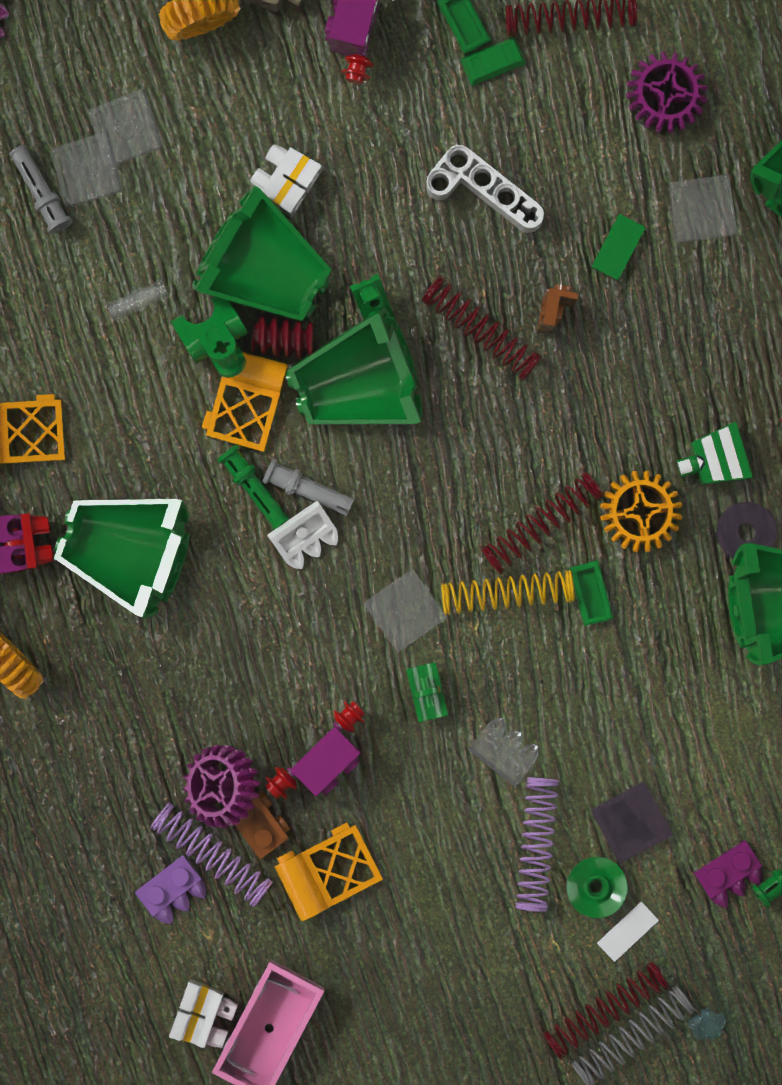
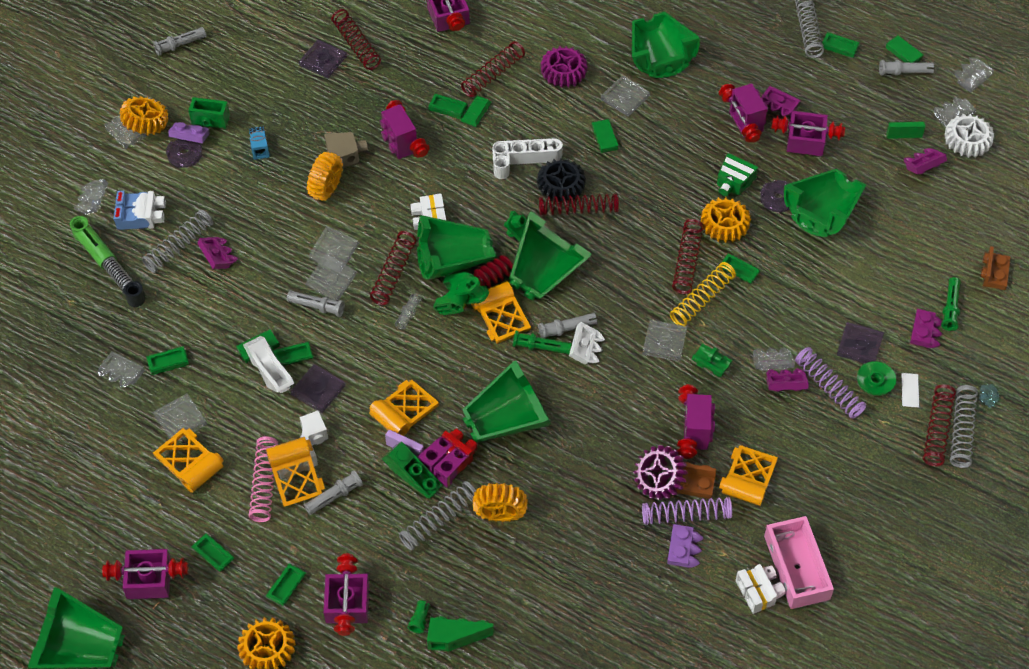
camera: 40 degrees left, 30 degrees down
dark orange bracket [536,285,579,333] -> none
none -> dark red piece [370,231,417,305]
none -> black gear [537,158,586,203]
none -> magenta plate [766,368,808,392]

